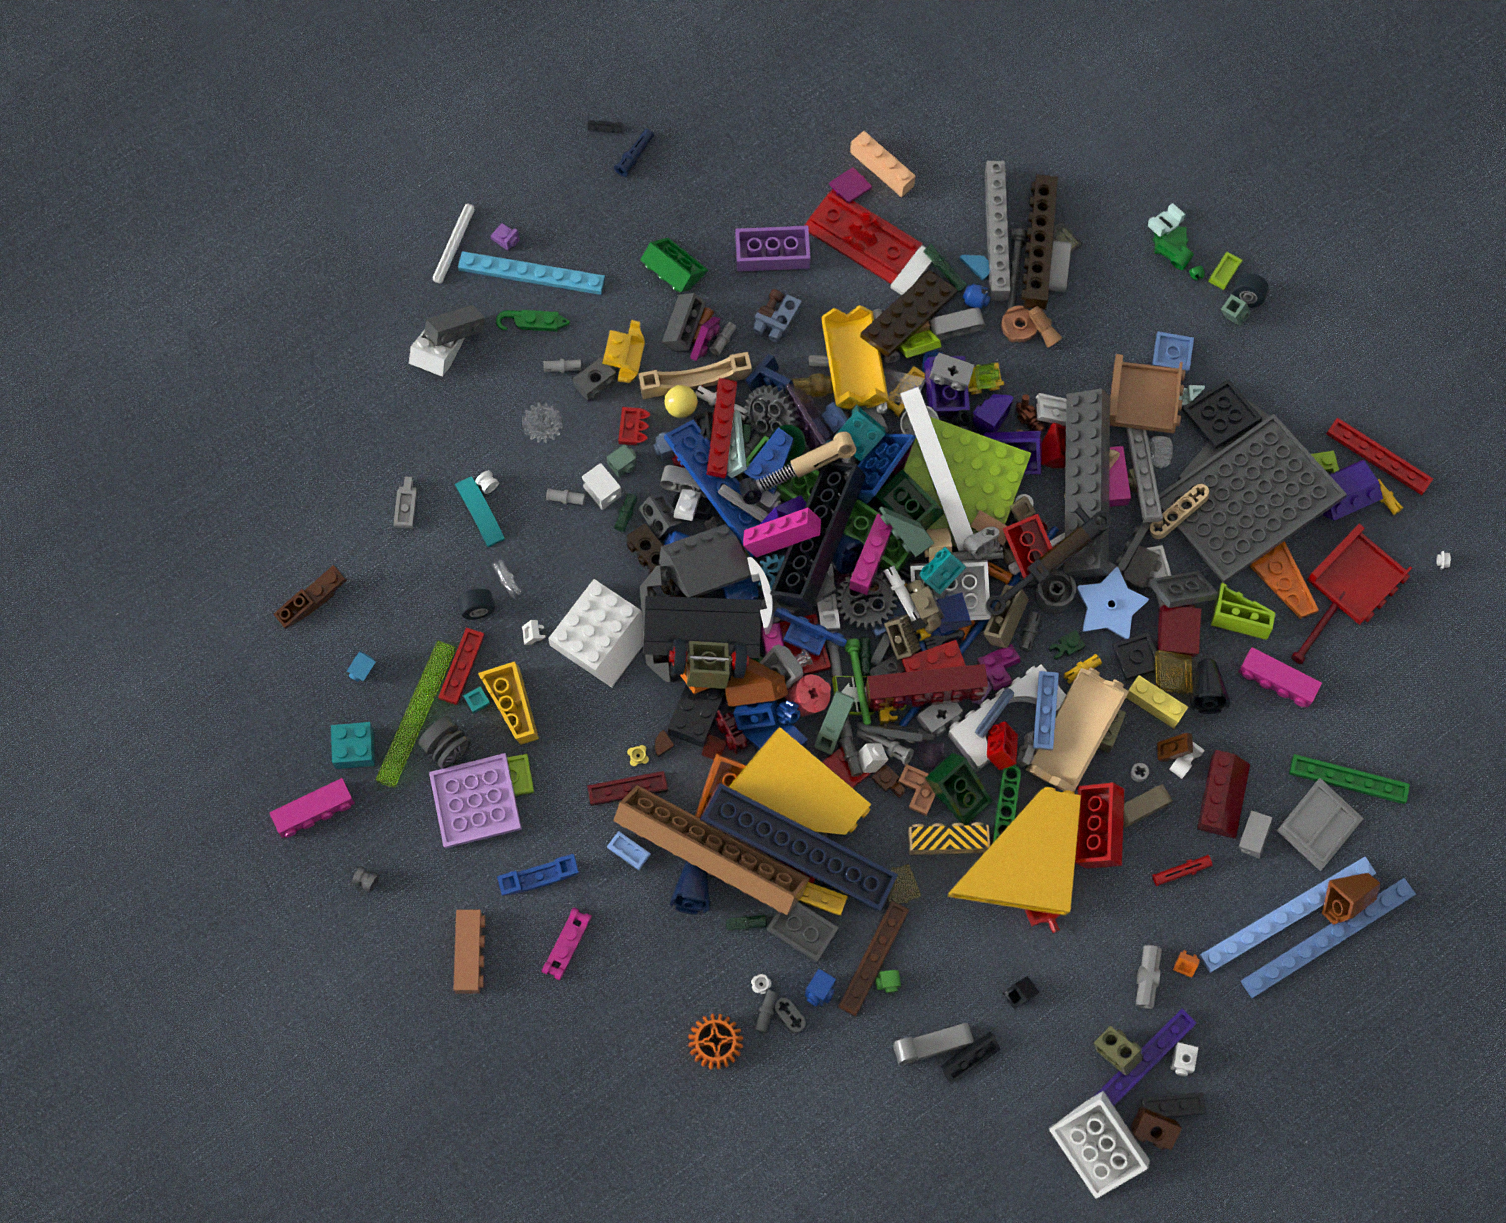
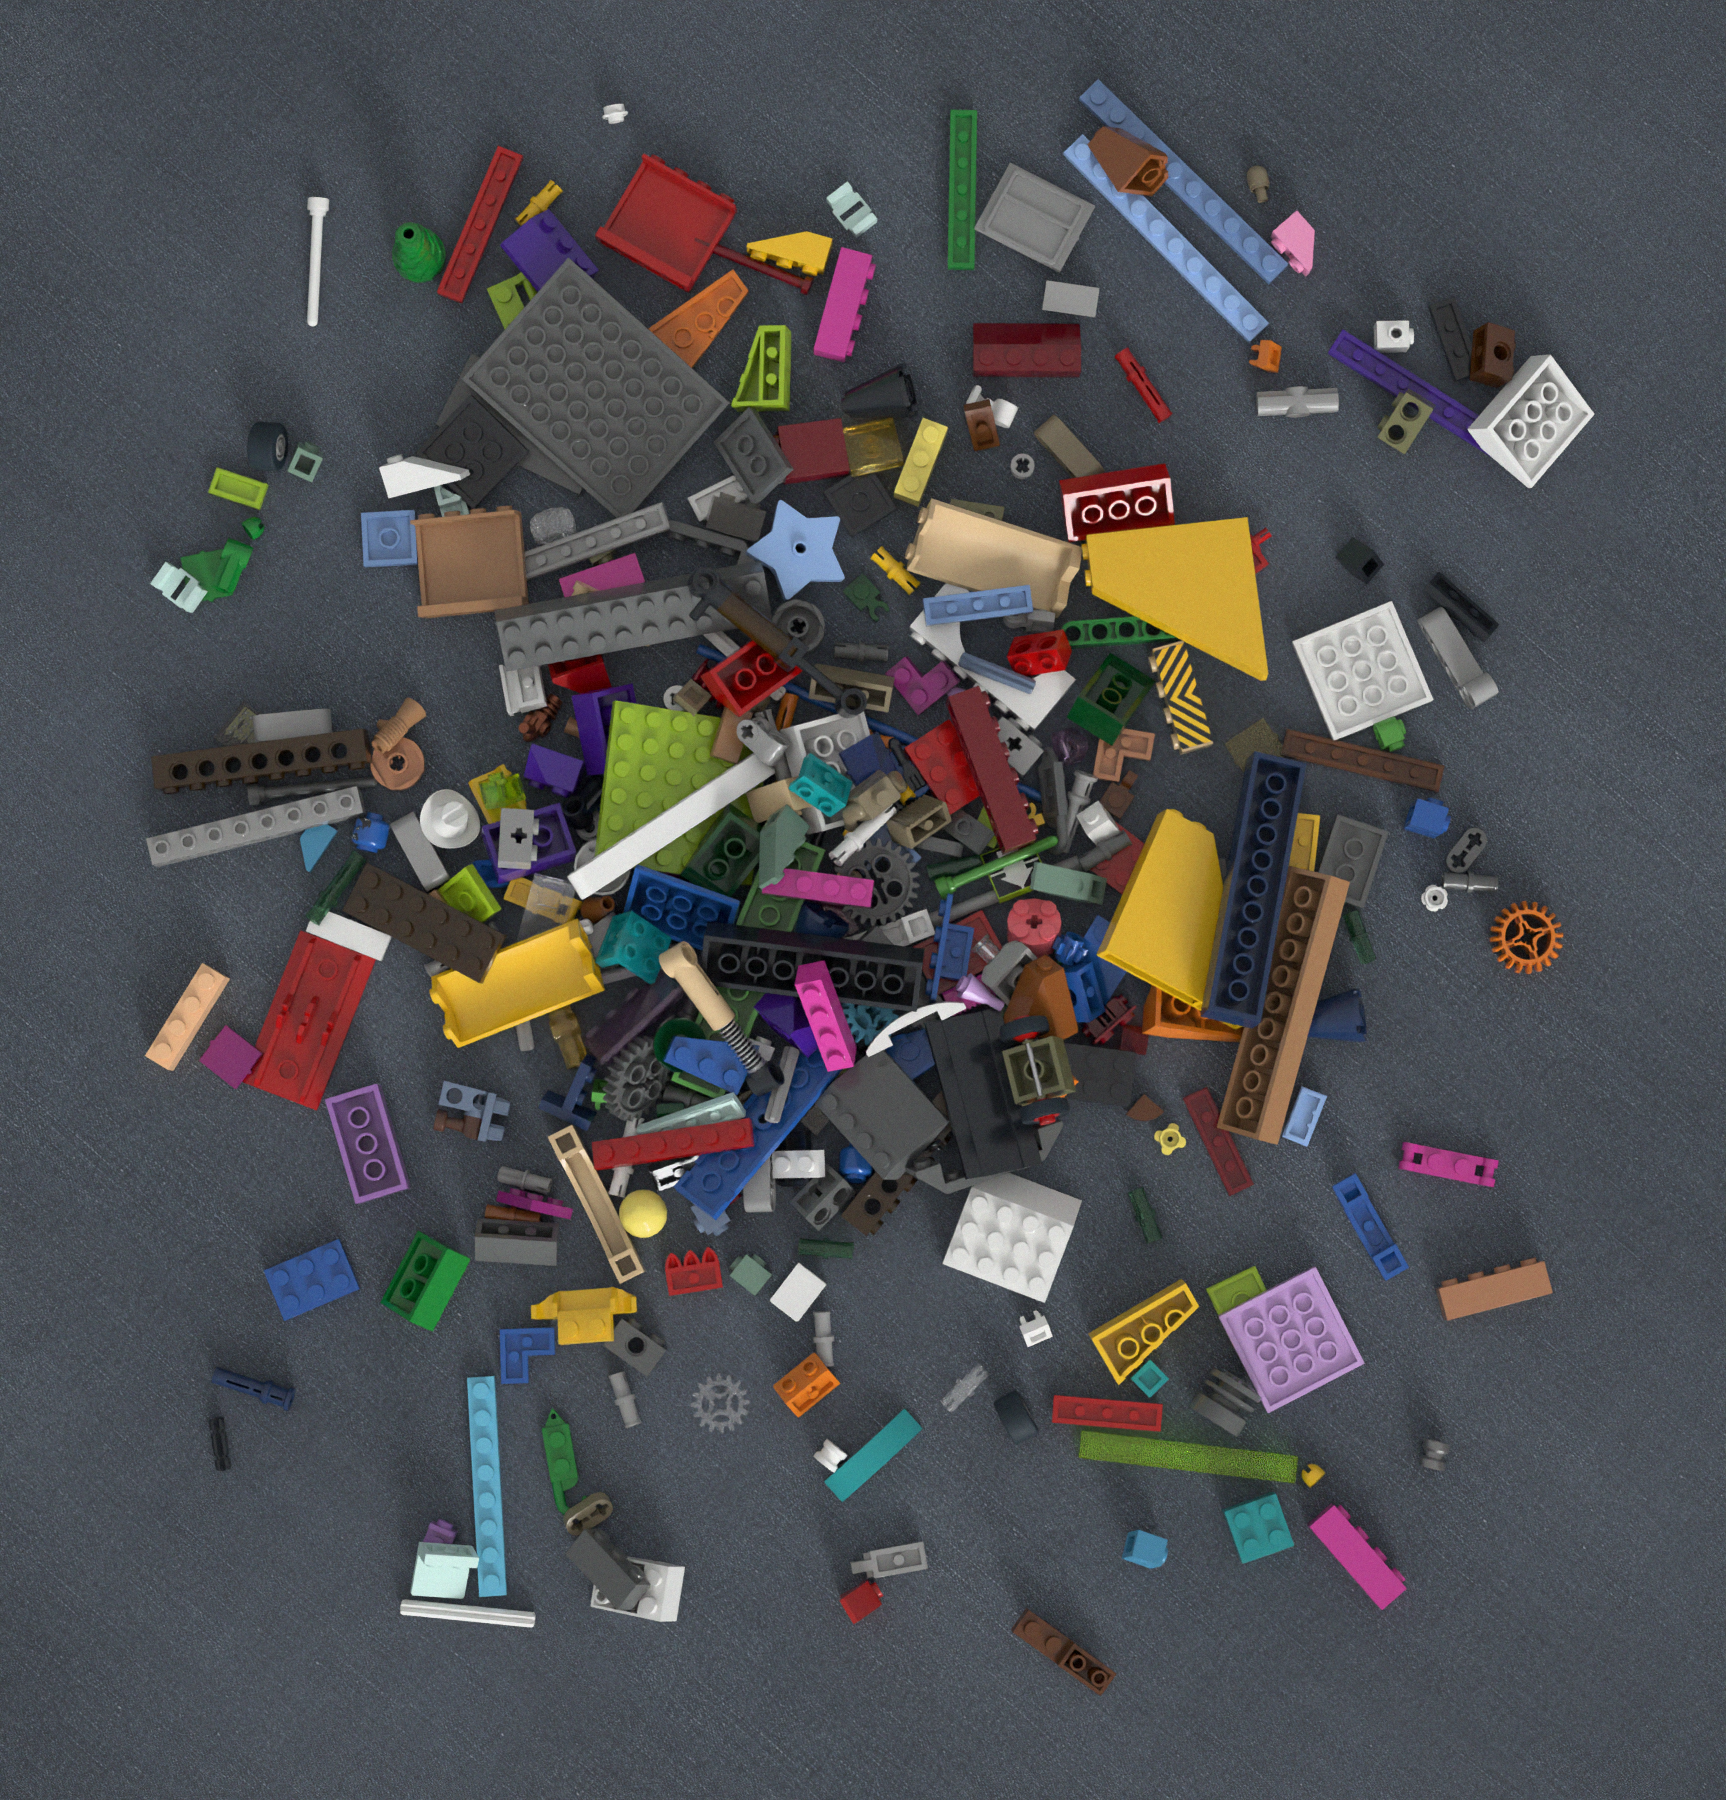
camera: 100 degrees left, 15 degrees up
medium blue bracket [821,402,848,433] -> none
tan beam [1150,484,1209,539] -> none
none -> blue plate [264,1239,361,1321]
none -> white piece [307,197,329,327]
none -> white slope [379,454,470,498]
none -> green cone [392,222,446,283]
none -> light aqua bracket [410,1542,479,1599]
none -> white hat [420,789,480,848]
none -> blue plate [500,1327,556,1384]
none -> dark tan beam [563,1492,613,1535]
none -> dark orange cone [581,896,615,923]
none -> yellow slope [746,231,833,276]
none -> orange bracket [773,1353,841,1418]
none -> light aqua piece [826,182,877,238]
none -> red slope [839,1579,884,1624]
none -> lavender cone [956,973,1005,1011]
none -> clear green pin [1127,1187,1163,1244]
none -> dark tan cylinder [1246,165,1270,203]
none -> bright pink slope [1271,211,1315,277]
none -> white plate [1292,601,1433,741]
none -> yellow hinge [1301,1464,1325,1488]

